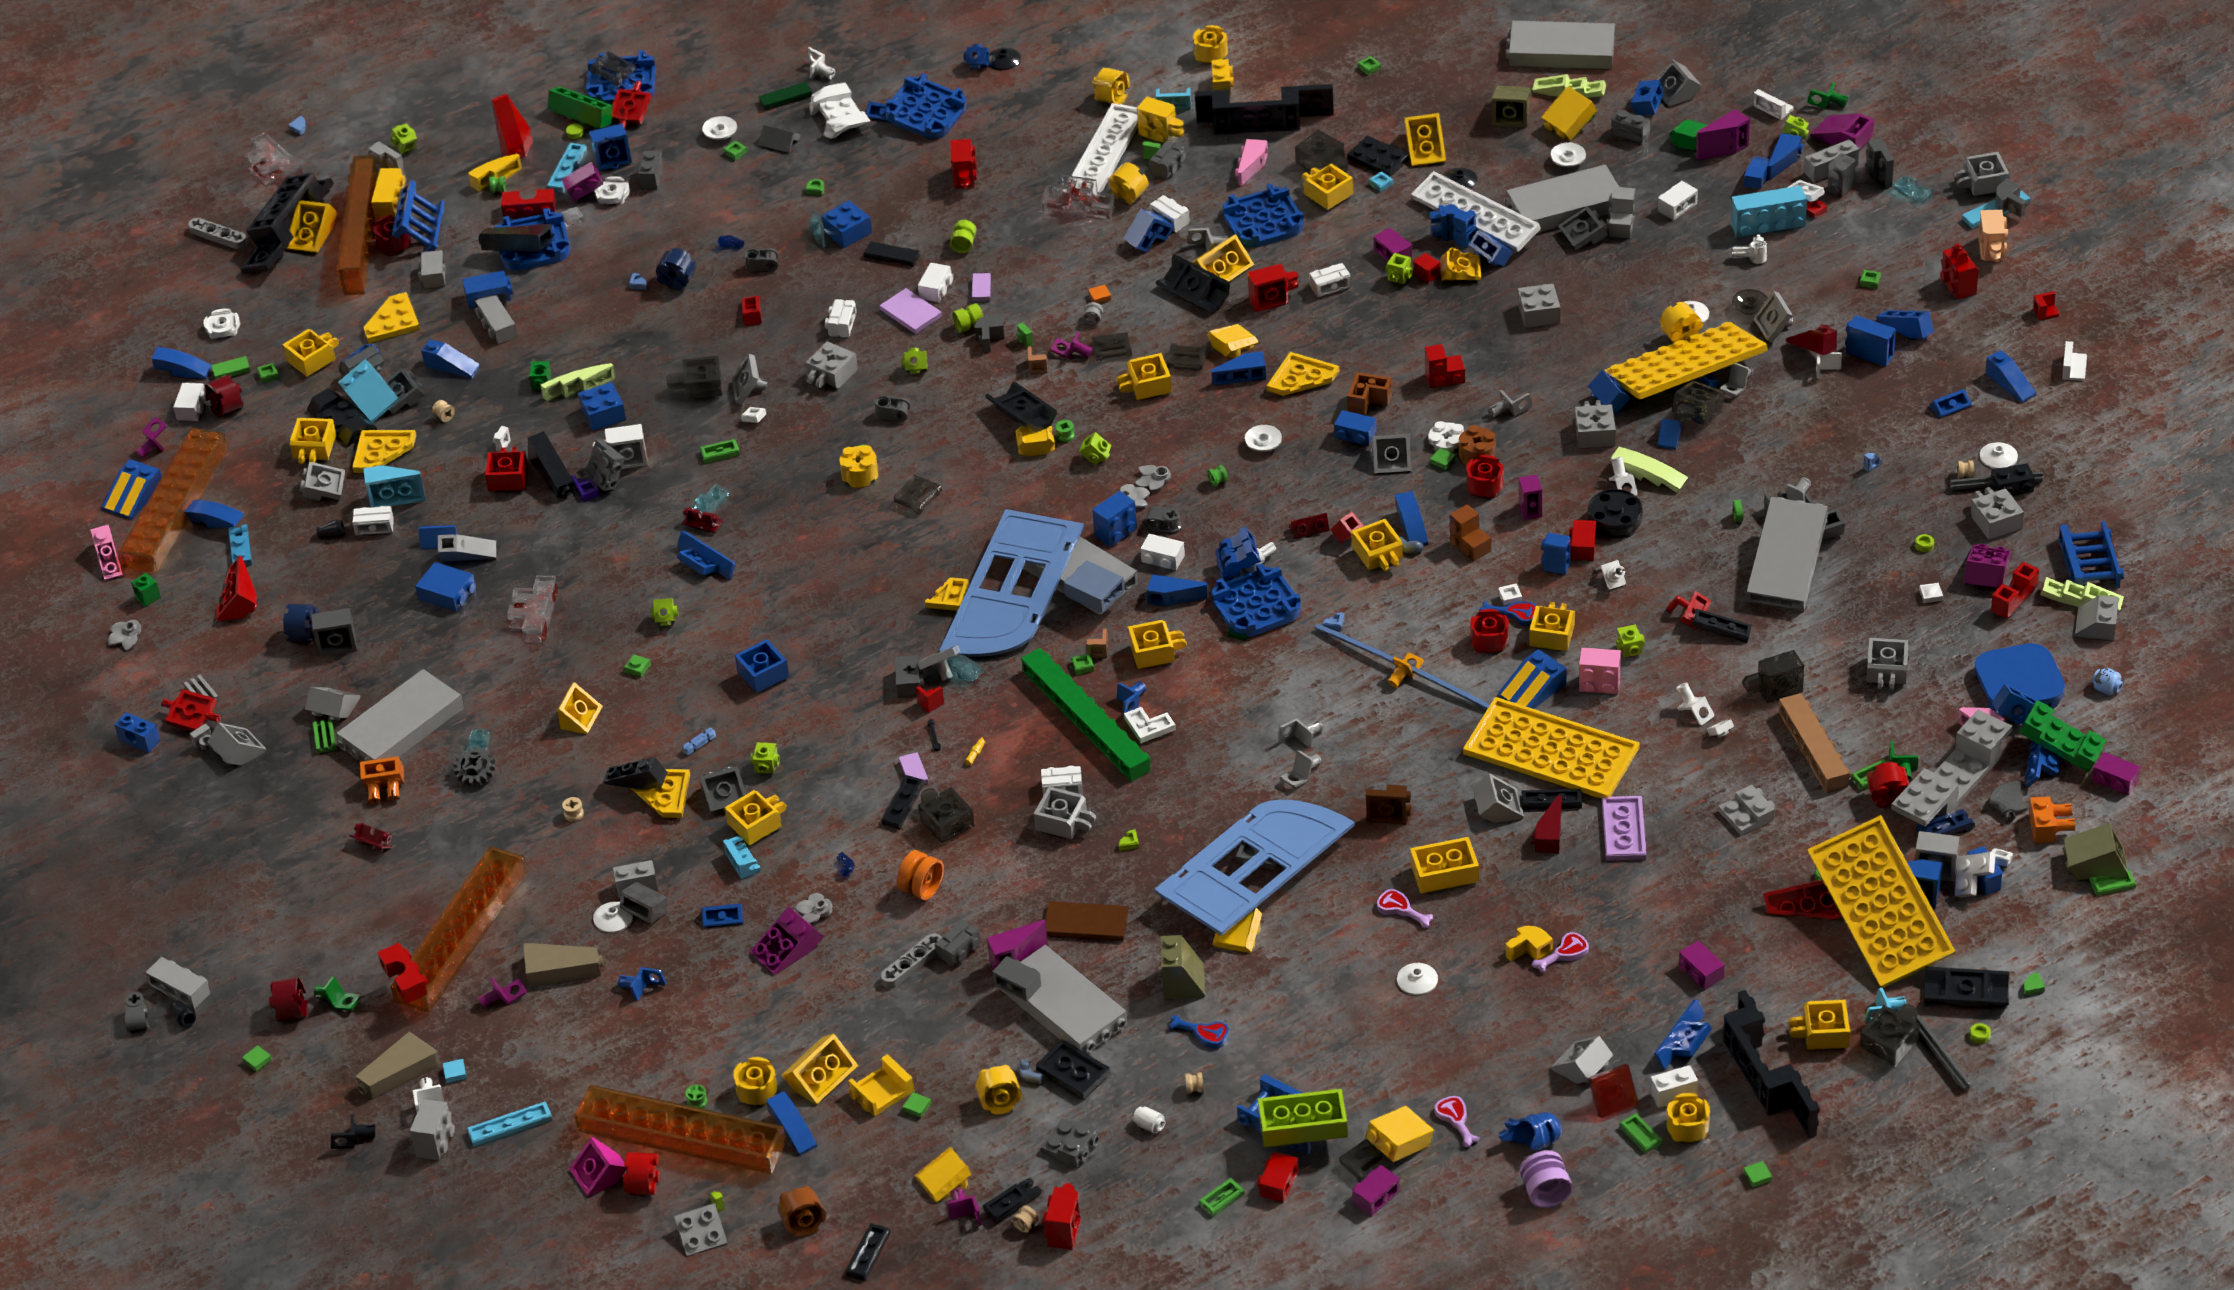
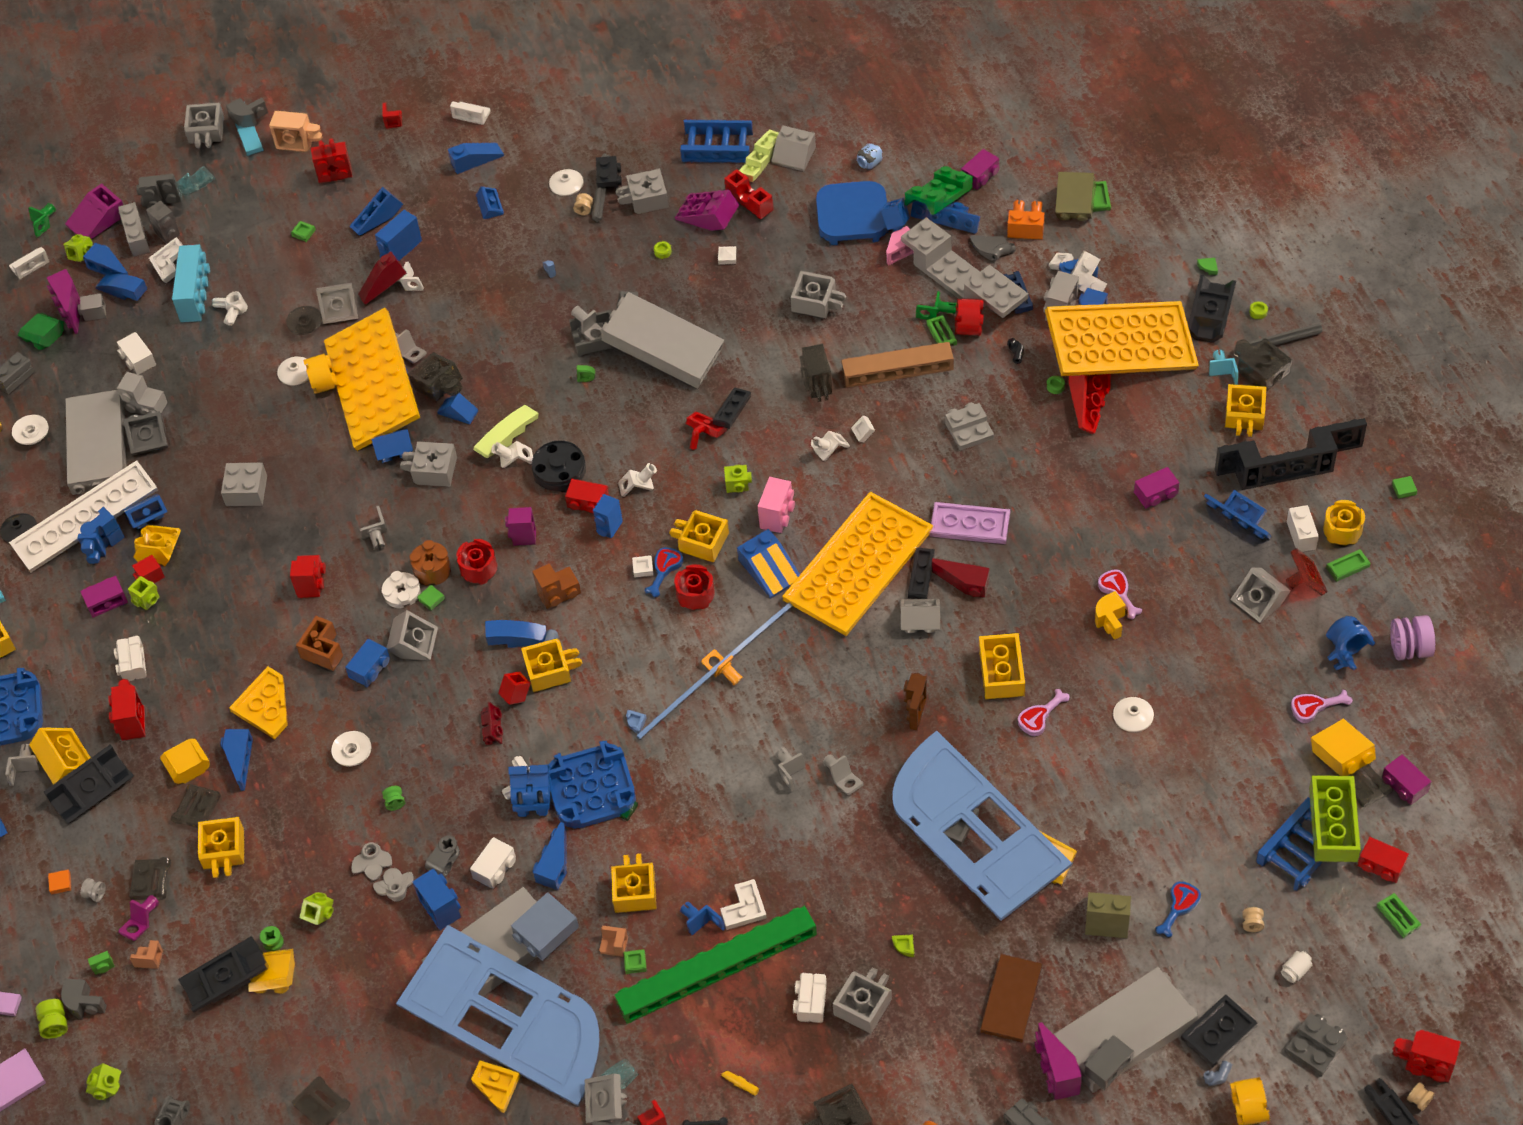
camera: 80 degrees left, 10 degrees up
none -> light grey brick [78,294,106,321]

